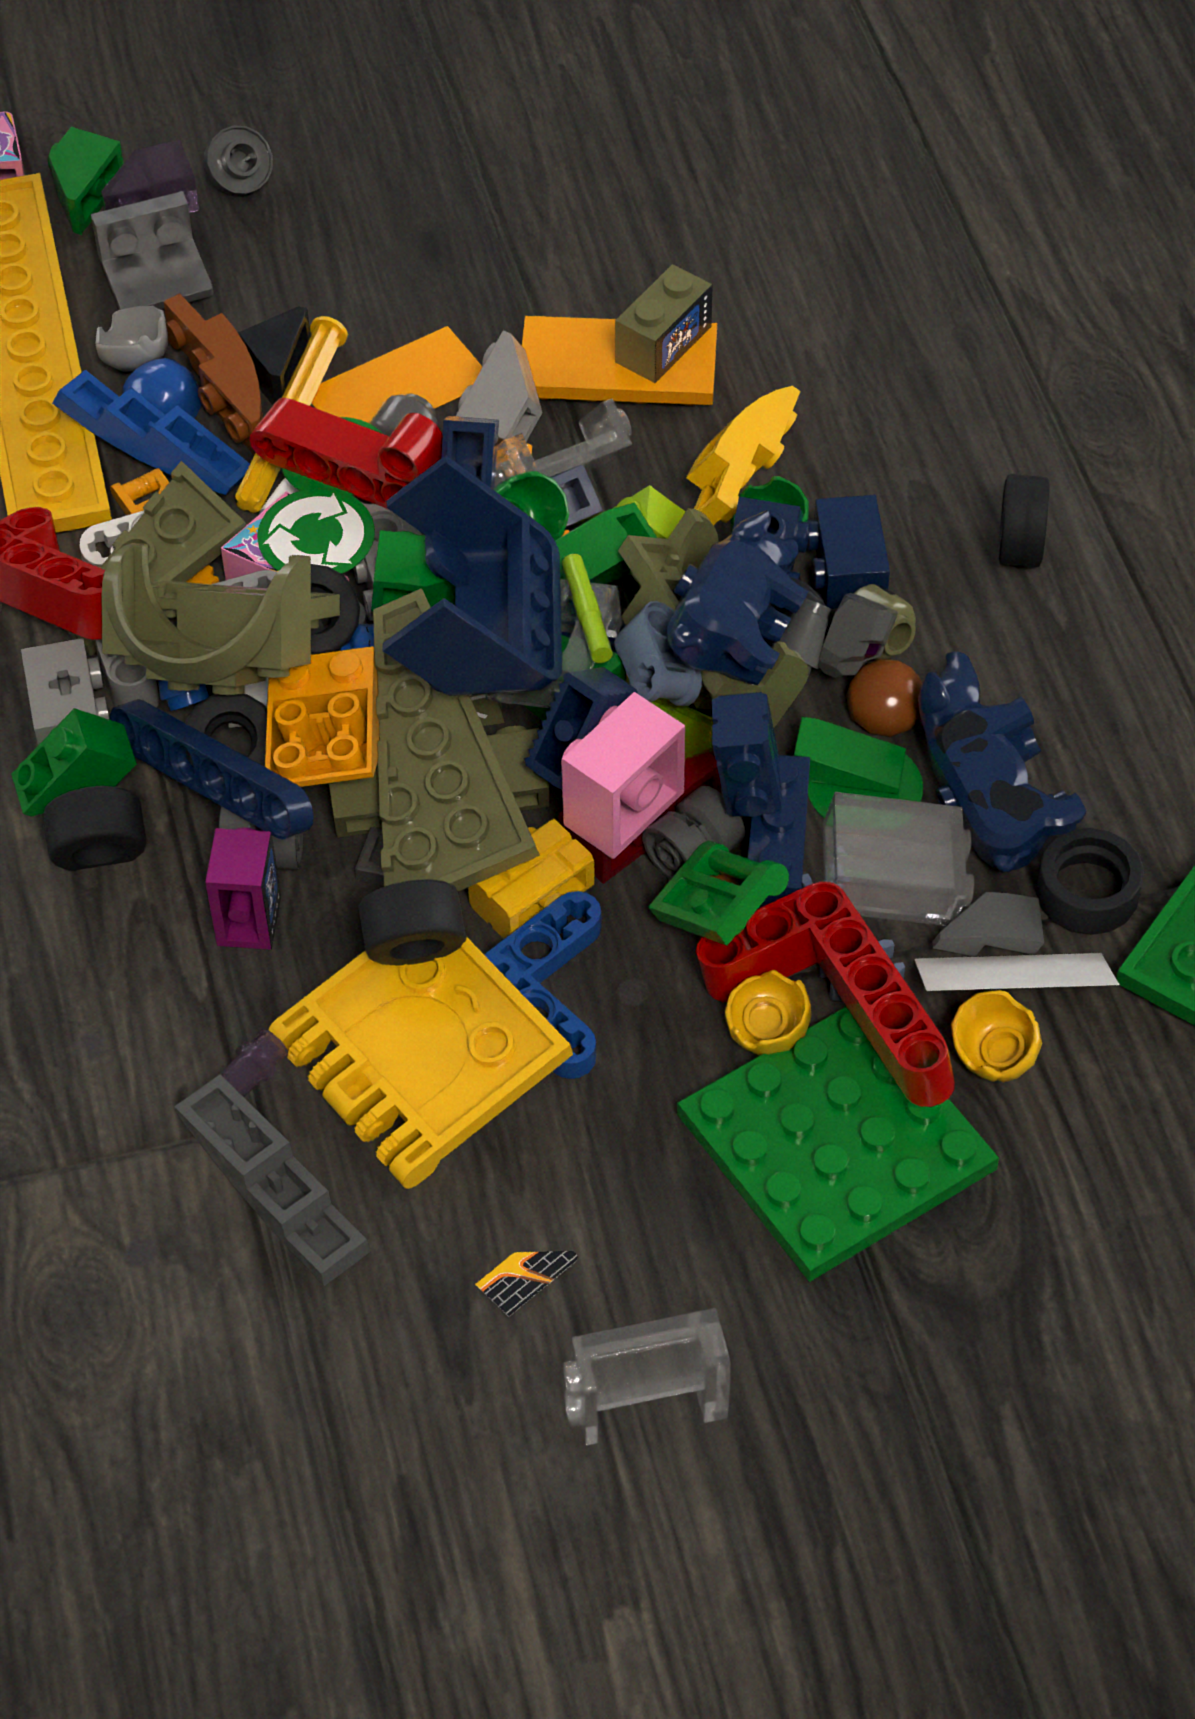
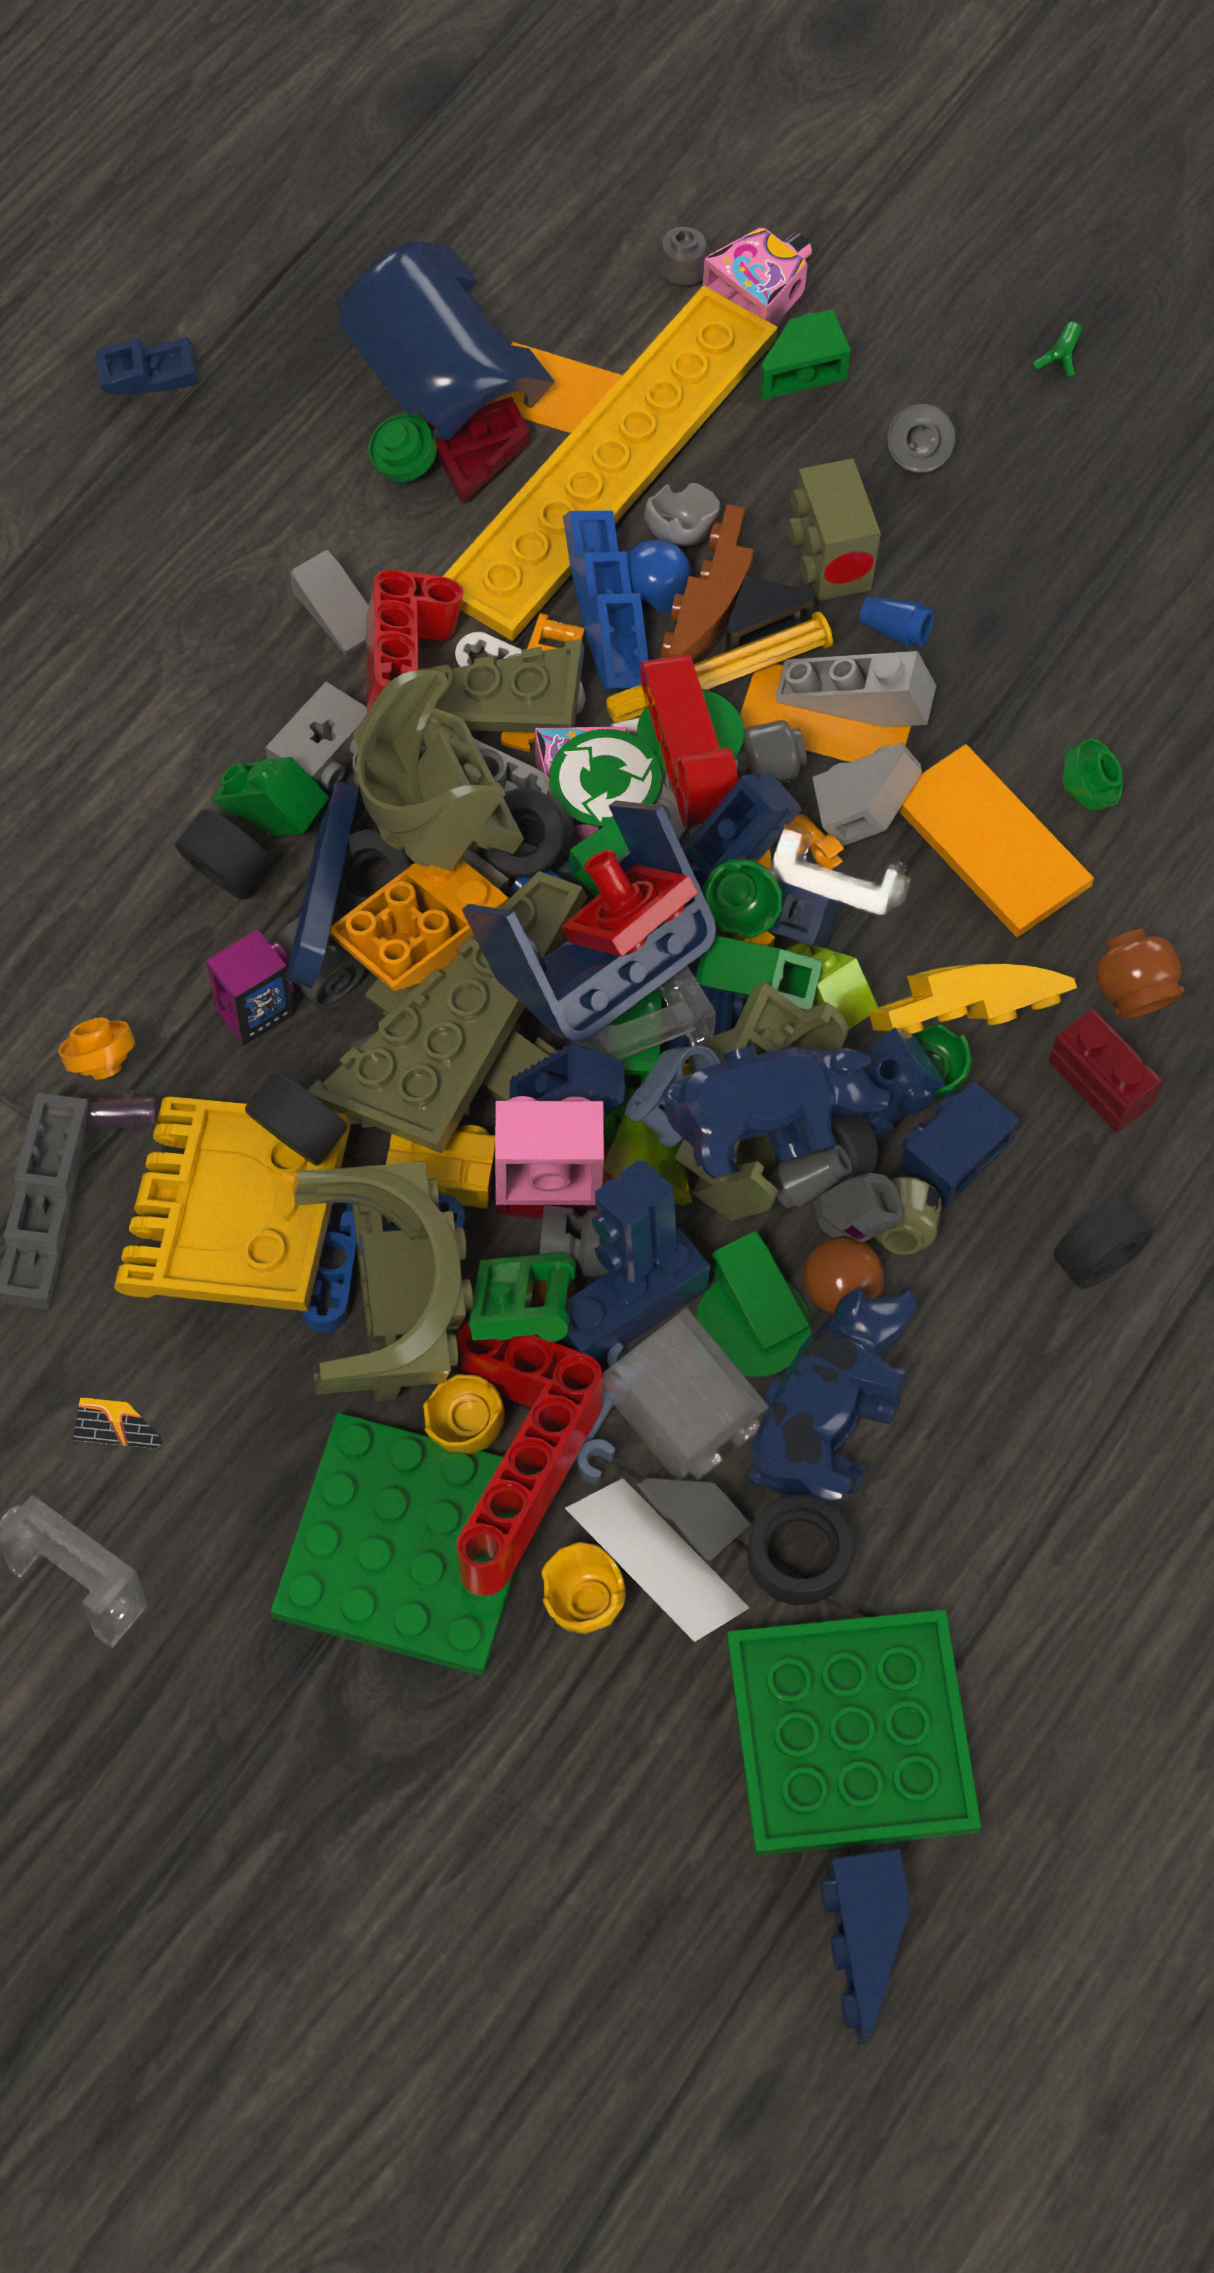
camera: 45 degrees right, 10 degrees up
flat silver bracket [91,191,213,310] -> none
clear purple slope [101,139,199,213] -> none
lime piece [562,554,613,663] -> none
olive brick [615,264,713,383] -> none
none -> light orange plate [58,1017,135,1080]
none -> olive piece [293,1162,473,1402]
none -> red plate [560,849,698,957]
none -> light grey slope [775,651,936,727]
none -> olive brick [787,458,881,601]
none -> blue cone [859,596,934,648]
none -> green bar [1033,322,1082,378]
none -> dark red brick [1049,1009,1163,1133]
none -> green plate [1063,738,1123,812]
none -> dark orange piece [1096,929,1184,1020]

